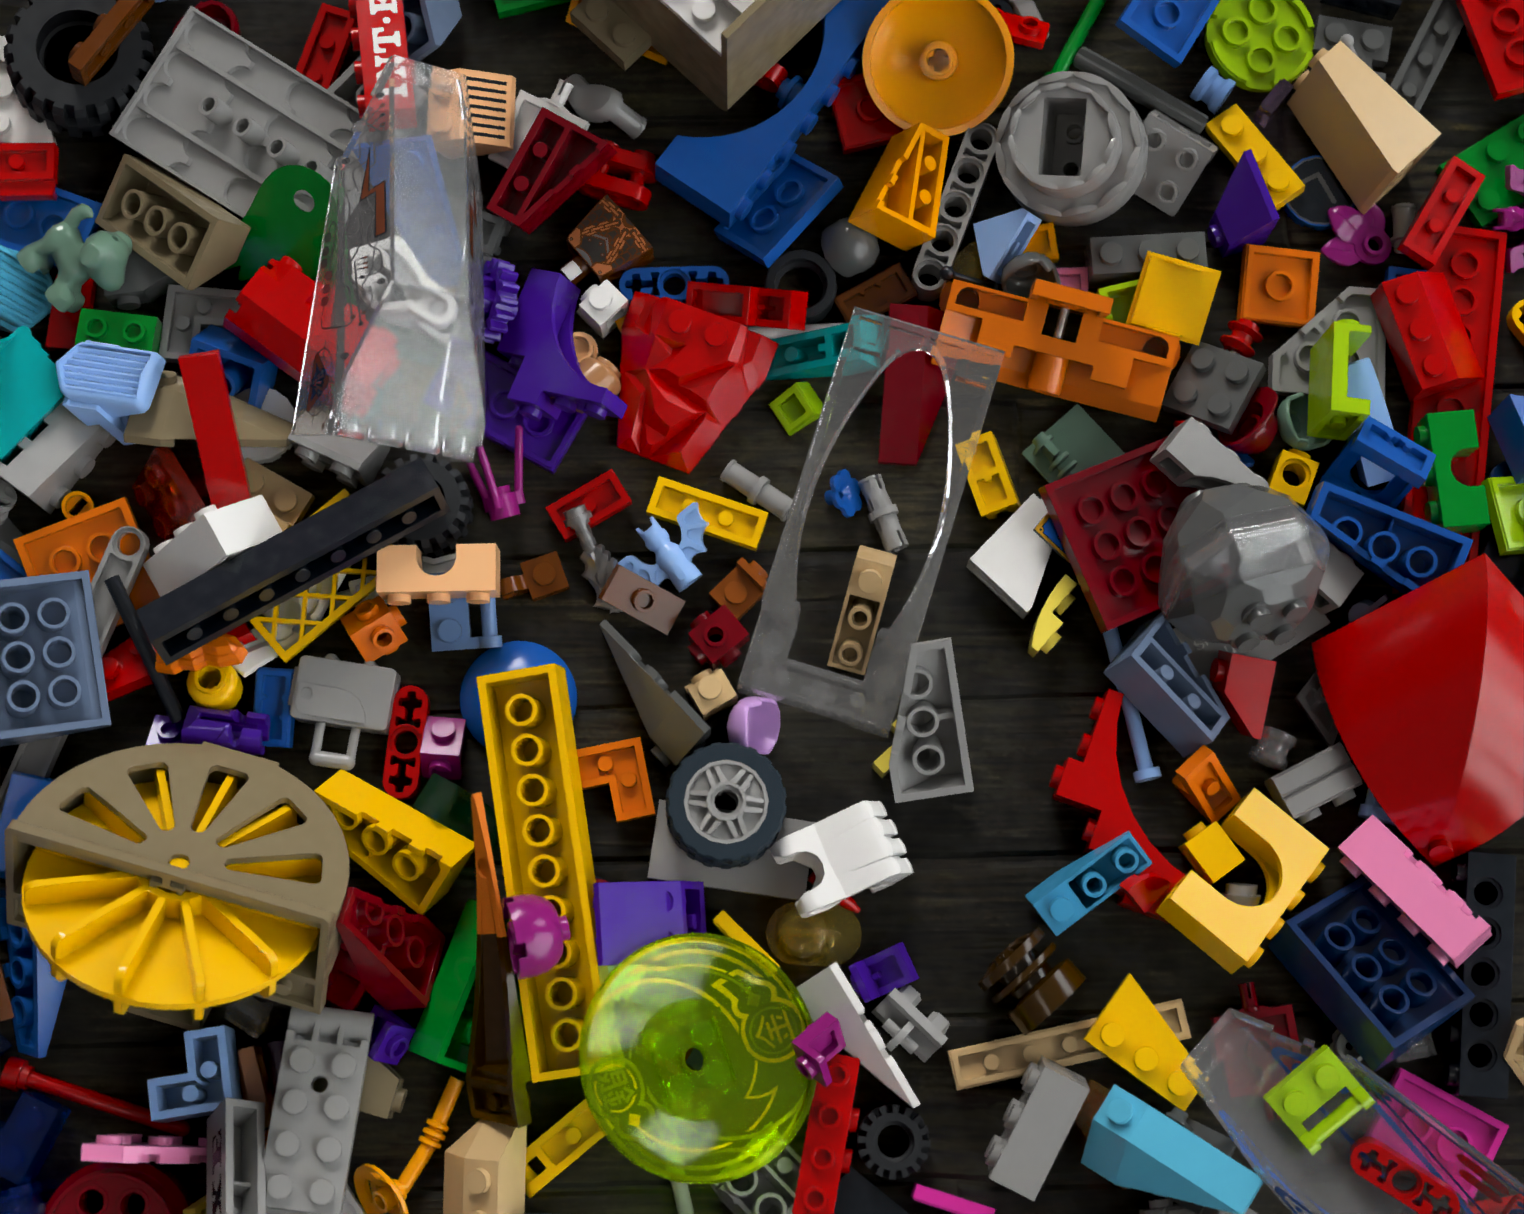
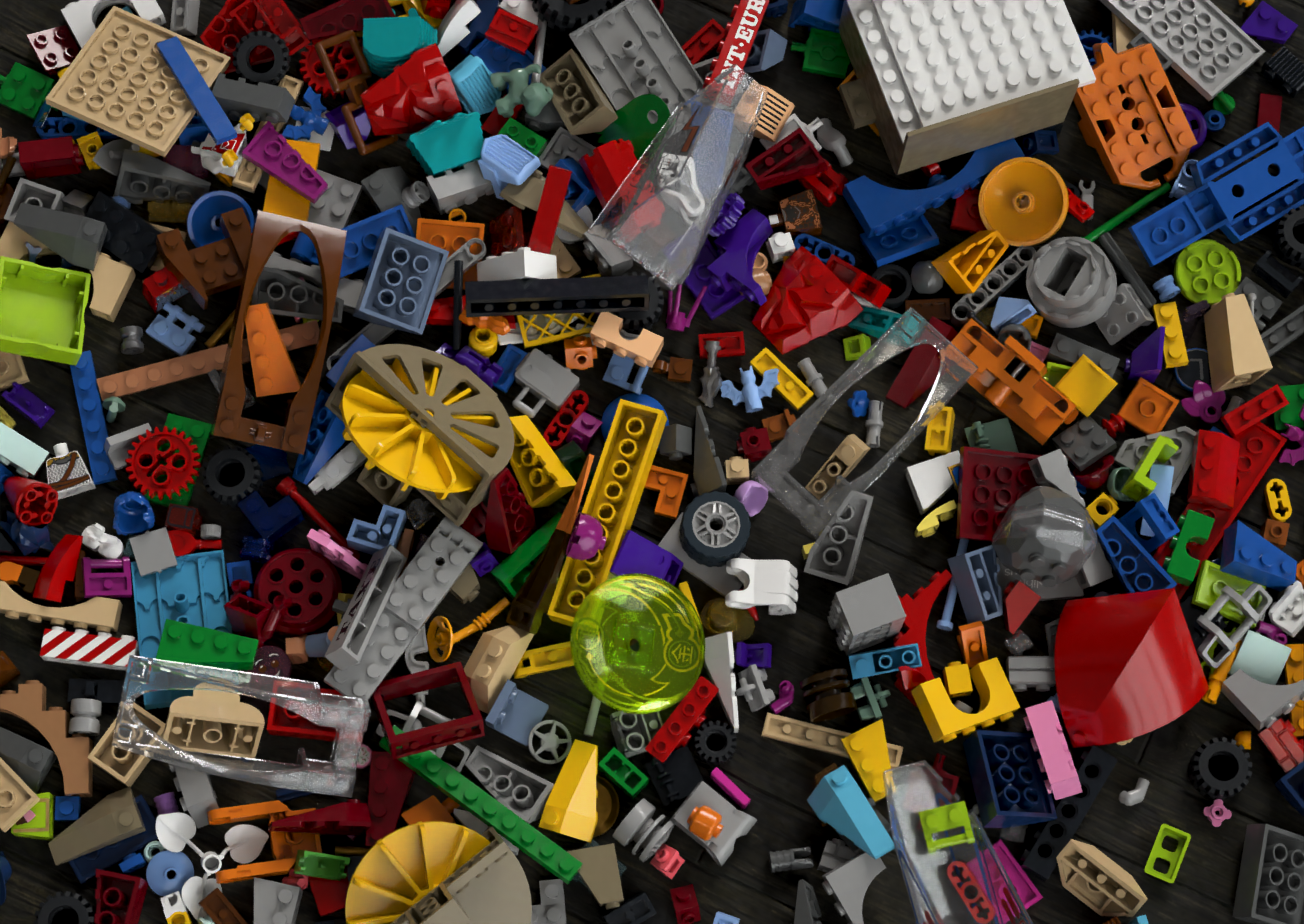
camera: 25 degrees right, 5 degrees down
reddish brown plate [598,564,686,635] -> none
magenta bracket [791,1012,846,1087] -> none
light grey brick [984,1055,1090,1201] -> none
none -> white hinge [308,442,367,495]
none -> light grey bar [531,19,547,83]
none -> dark grey brick [660,423,692,461]
none -> magenta arm [769,680,794,714]
none -> light grey brick [827,573,906,656]
none -> sand green hips [849,677,891,722]

